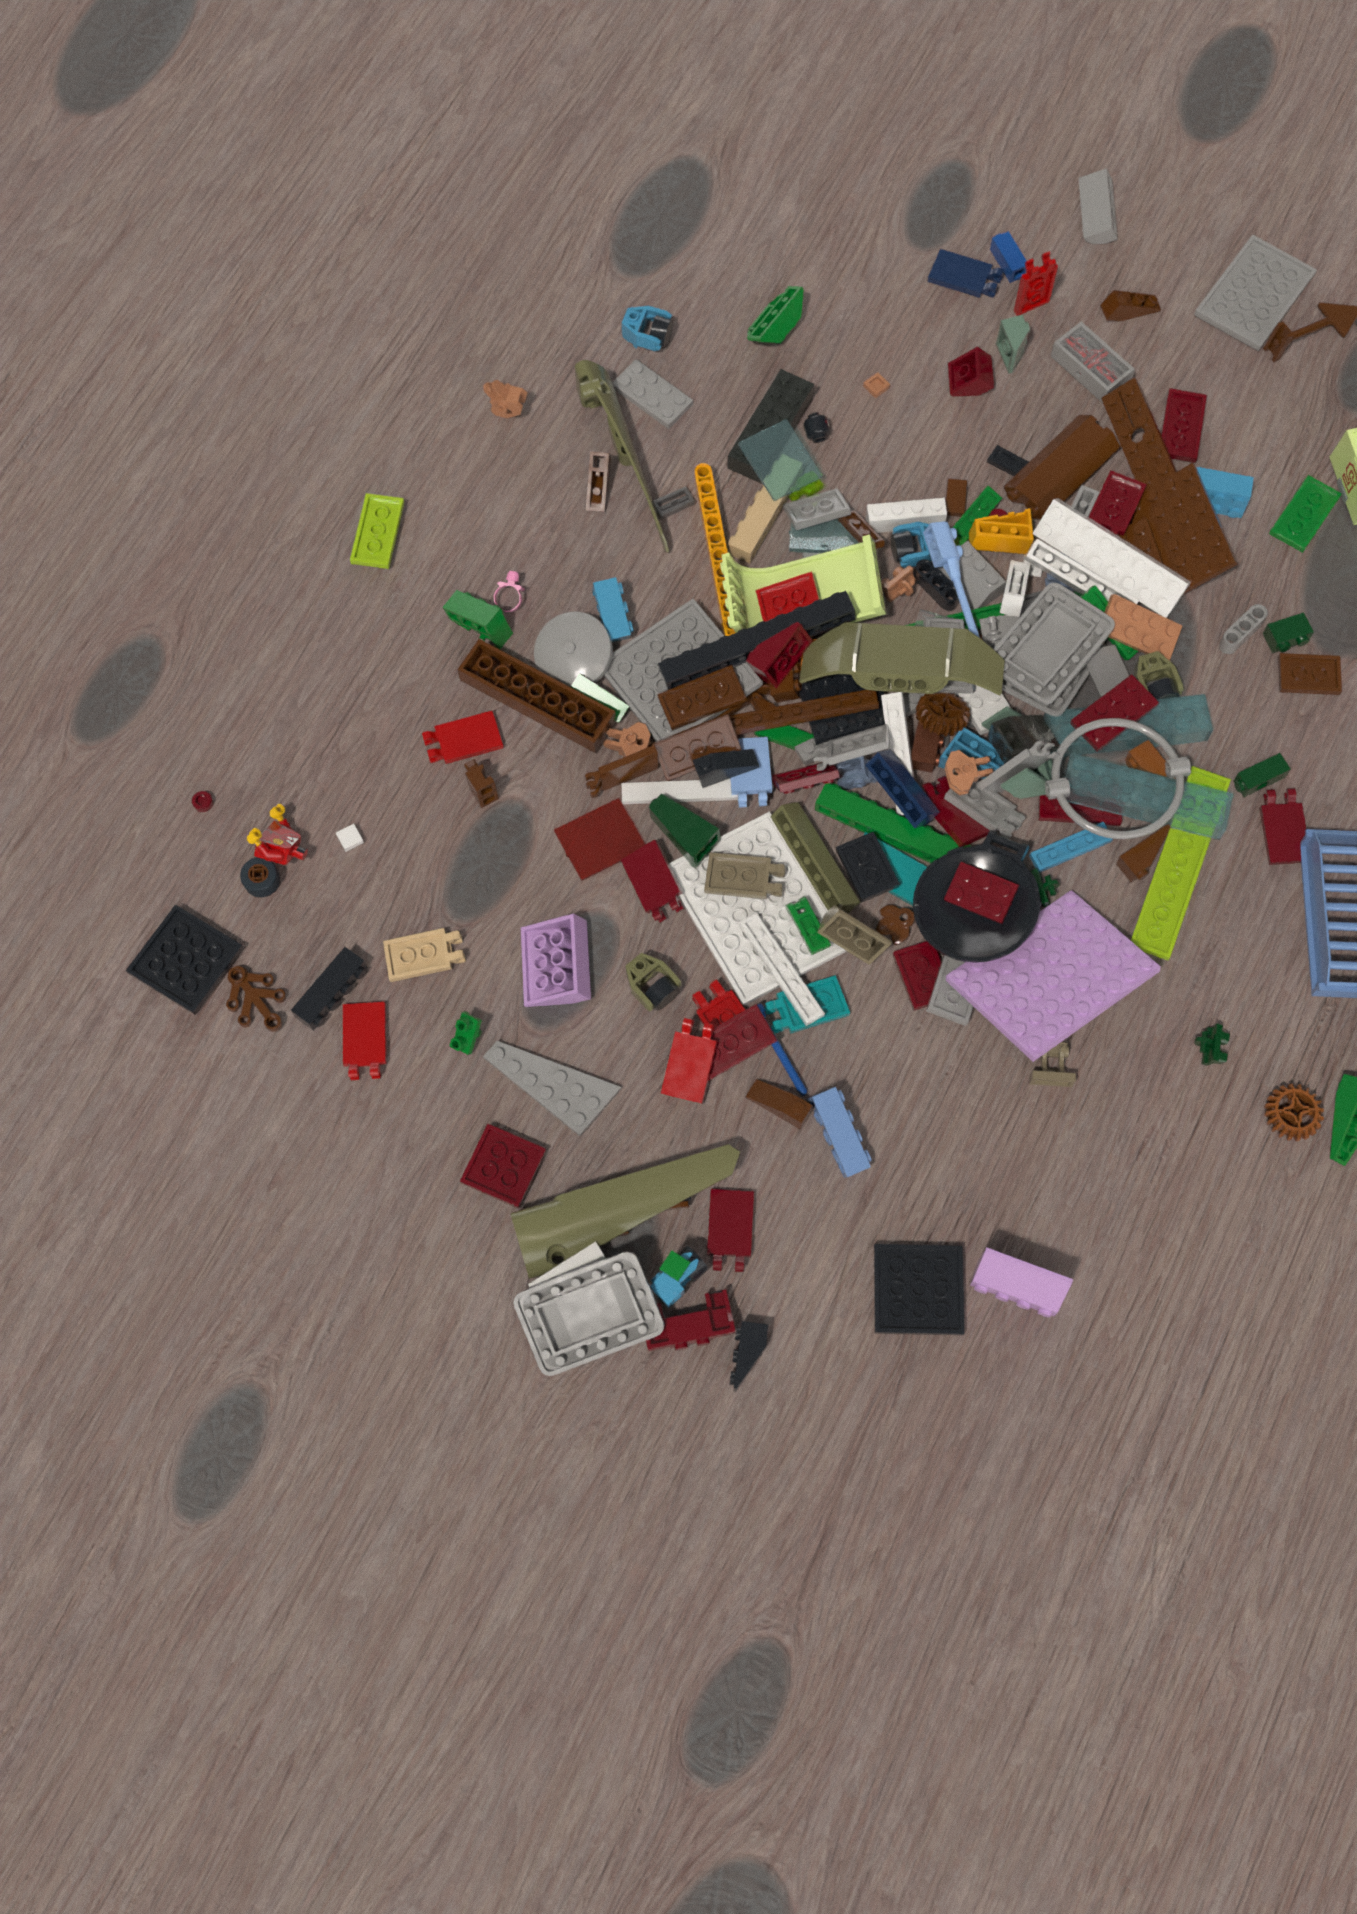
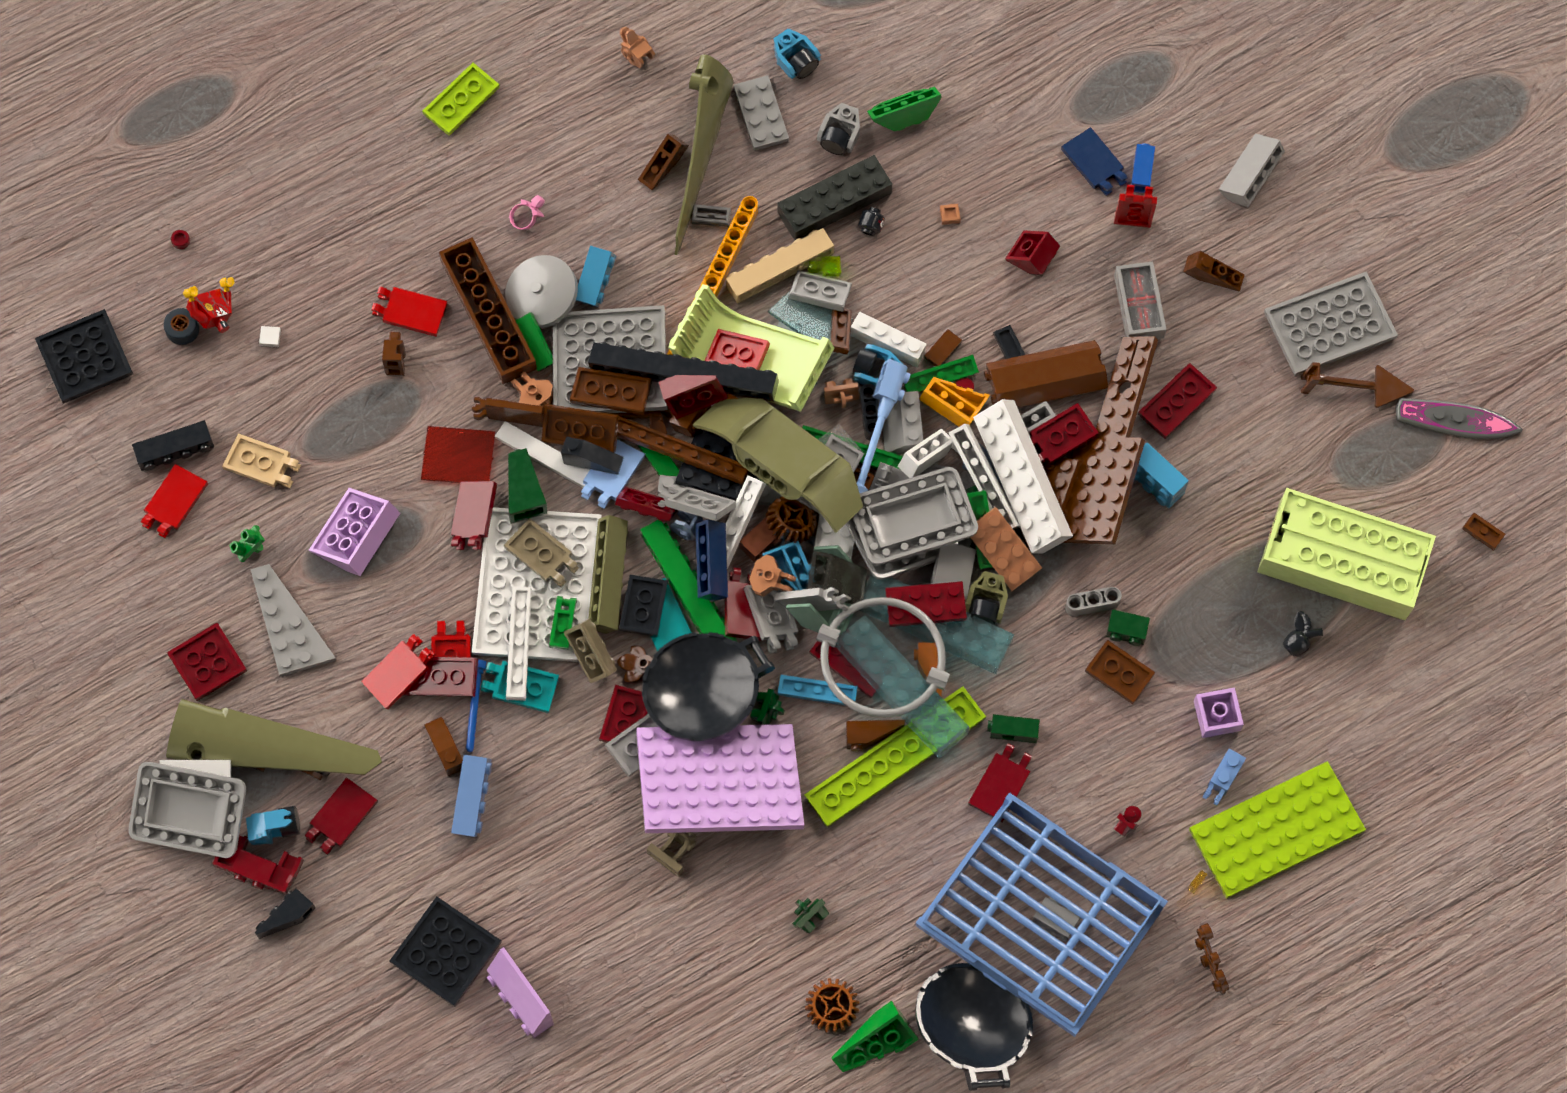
camera: 30 degrees right, 0 degrees up
reddish brown plant [226,966,286,1032] -> none
green wedge [443,590,513,650] -> none
olive piece [625,953,682,1012] -> none
green tile [659,1250,690,1282] -> none
clear light blue piece [738,419,823,501] -> none
dark red plate [944,862,1019,924] -> none
sand green slope [996,315,1030,374] -> none
green tile [1269,475,1342,553] -> none
none -> light grey piece [817,103,860,155]

